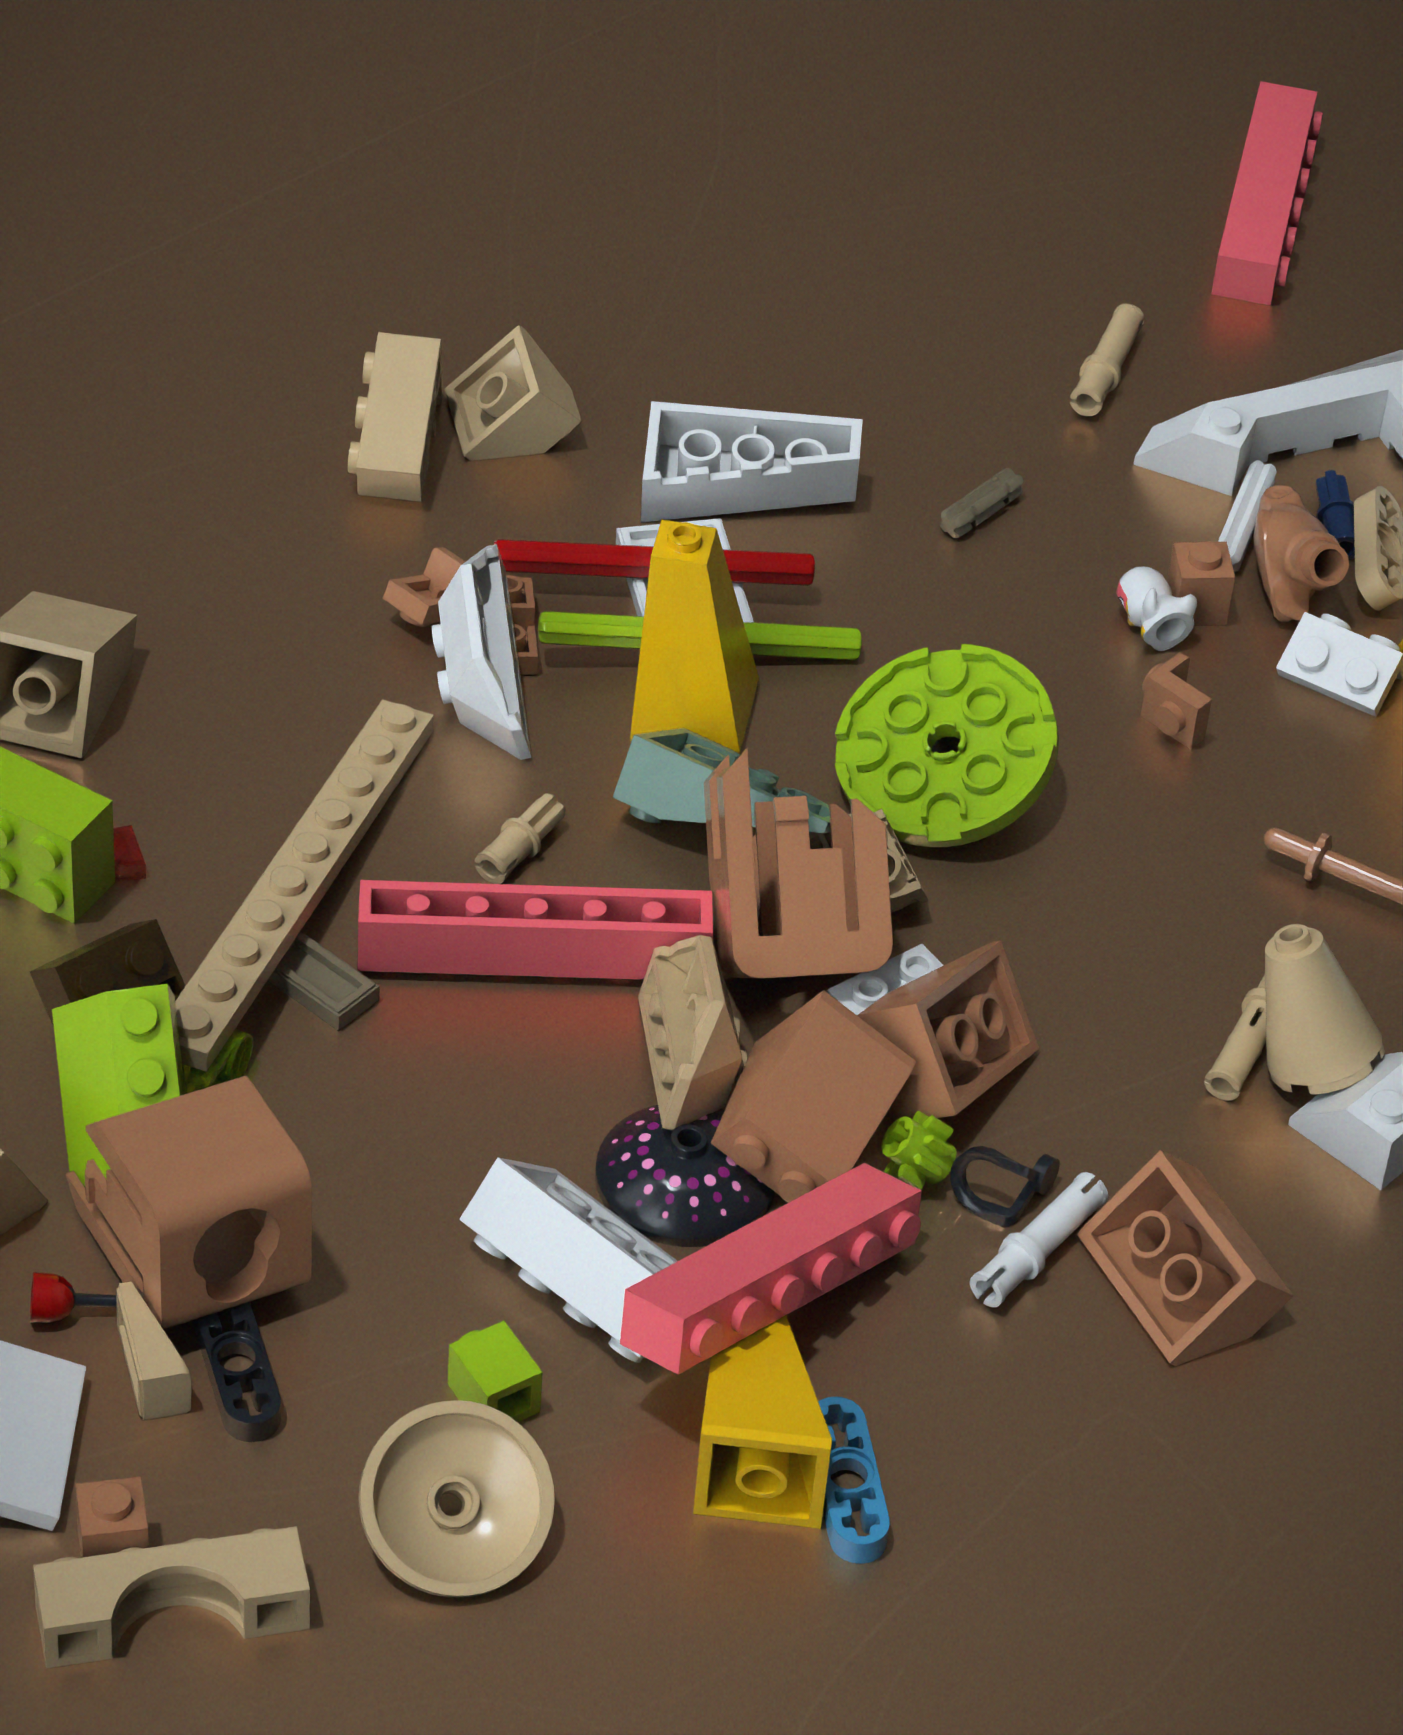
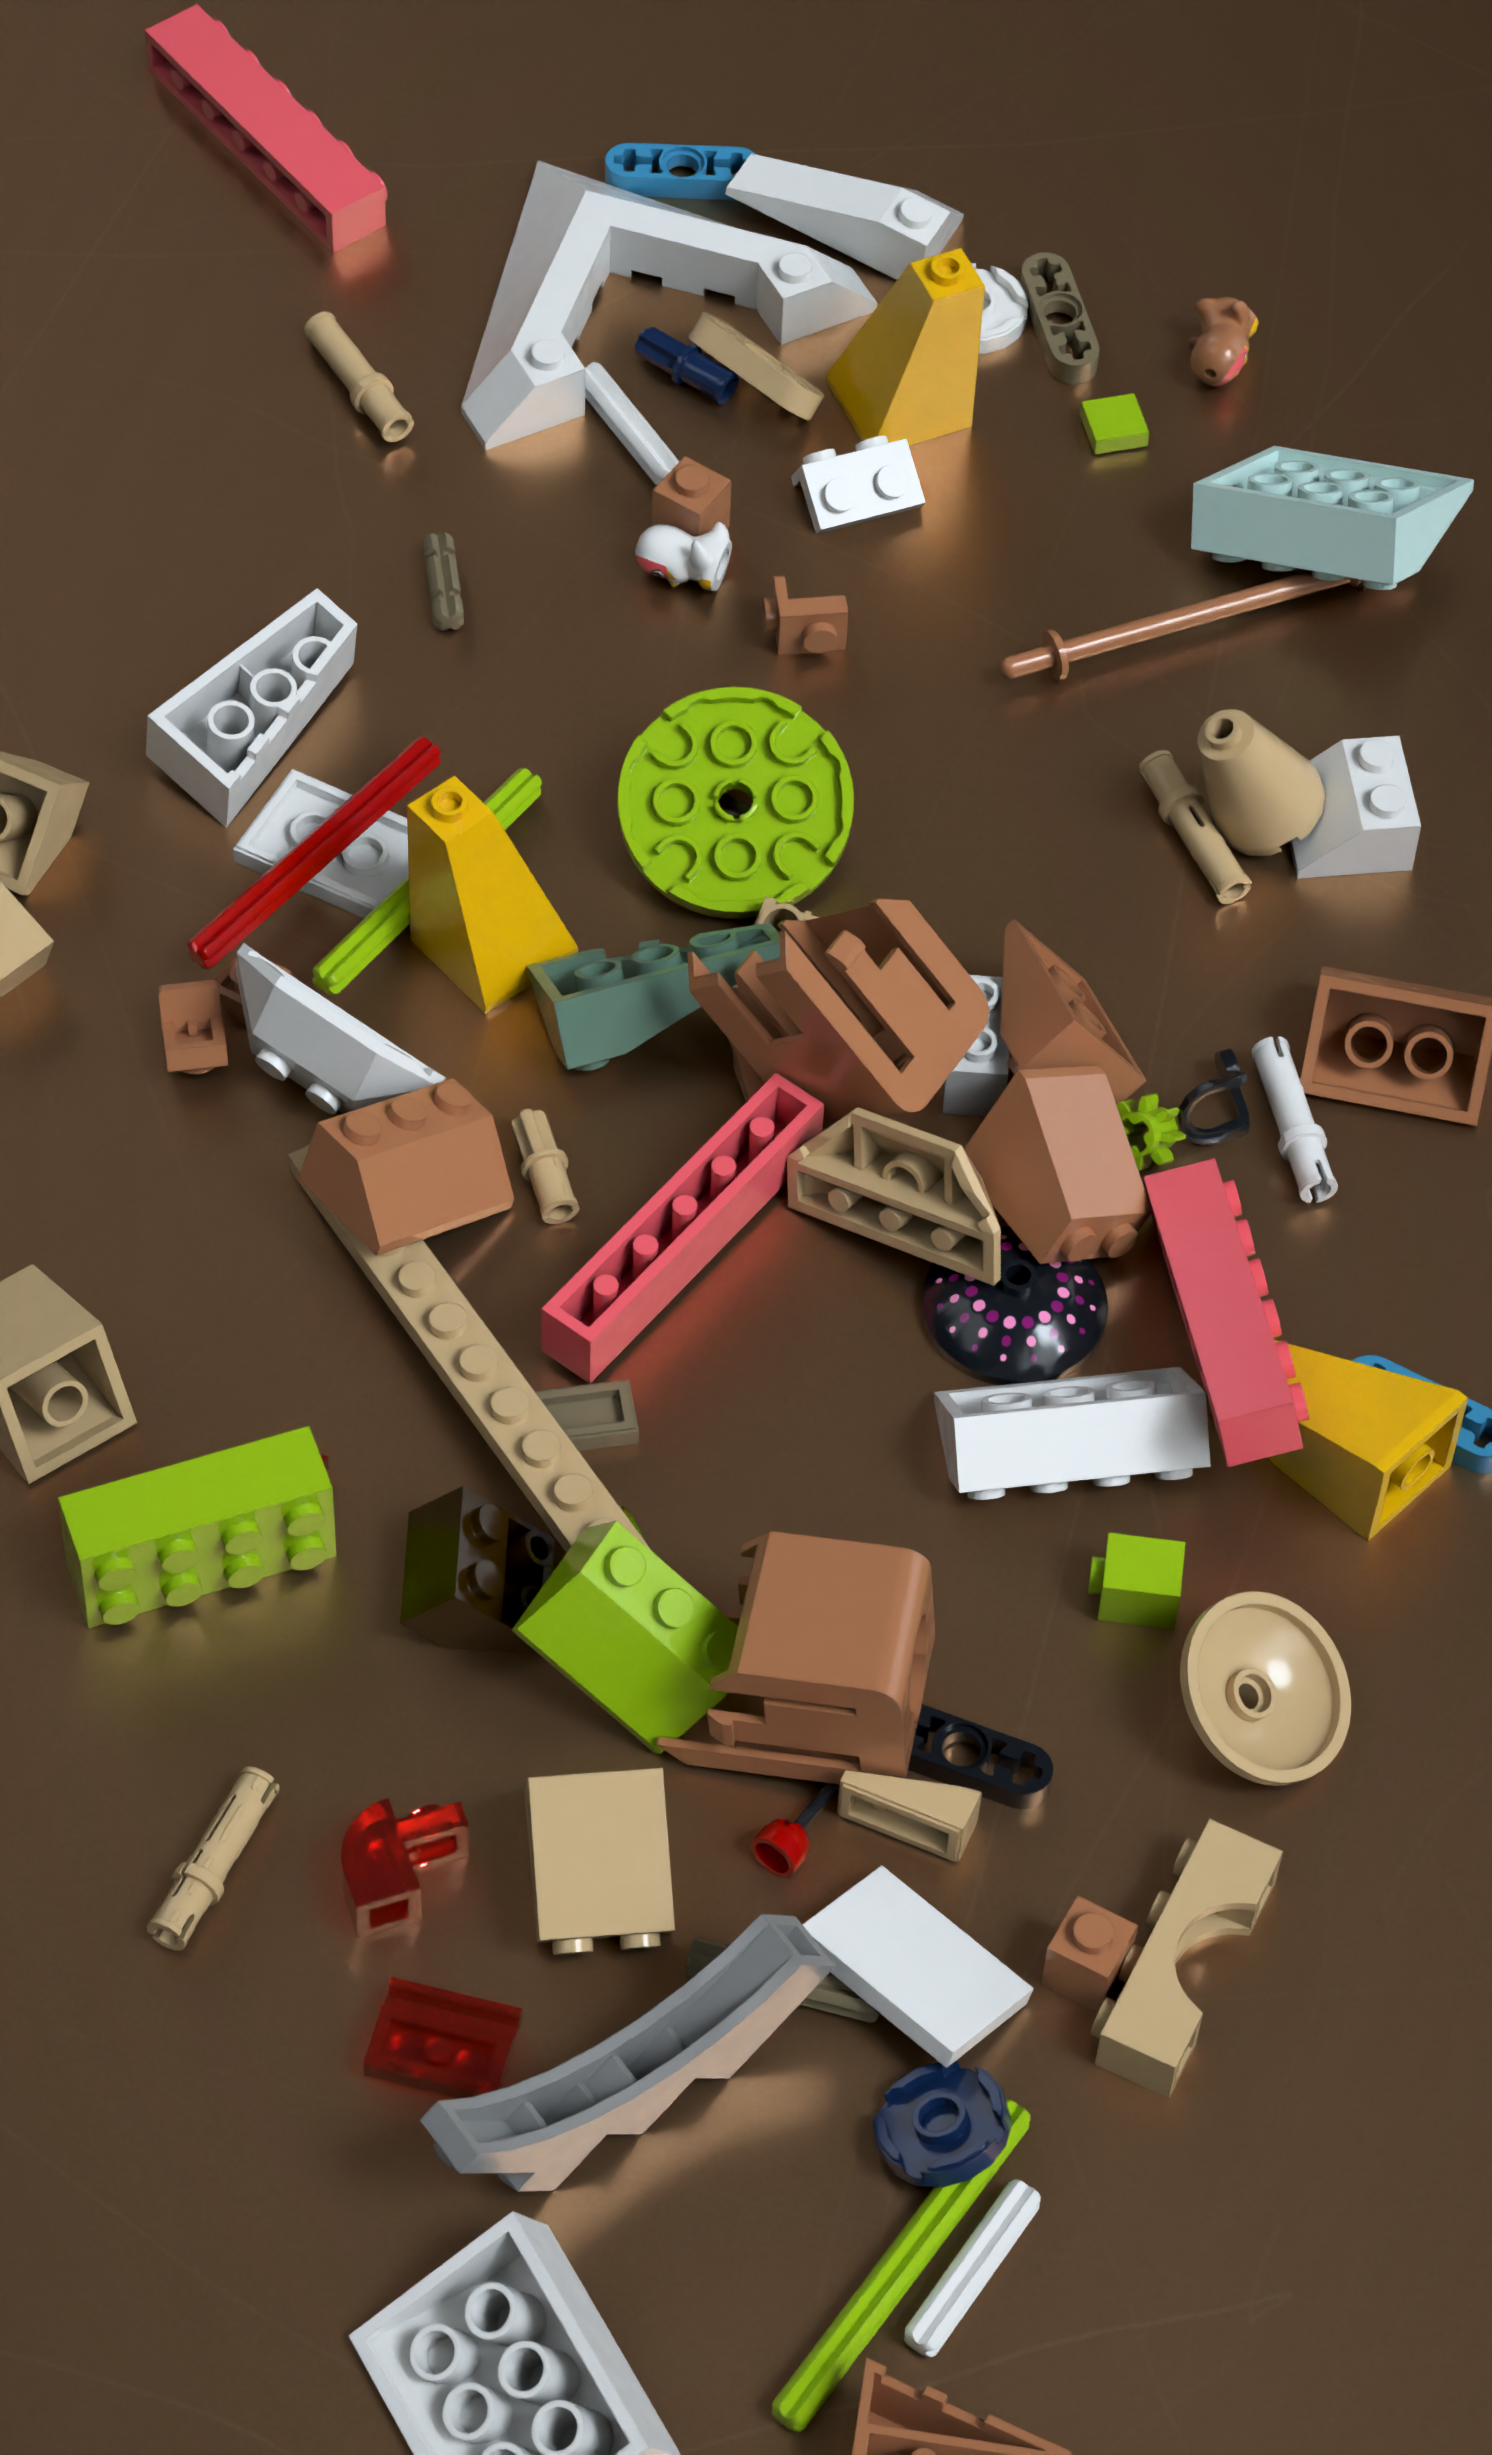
camera: 50 degrees left, 10 degrees up
nougat animal [1254,485,1349,622] -> none
none -> nougat slope [298,1078,514,1256]

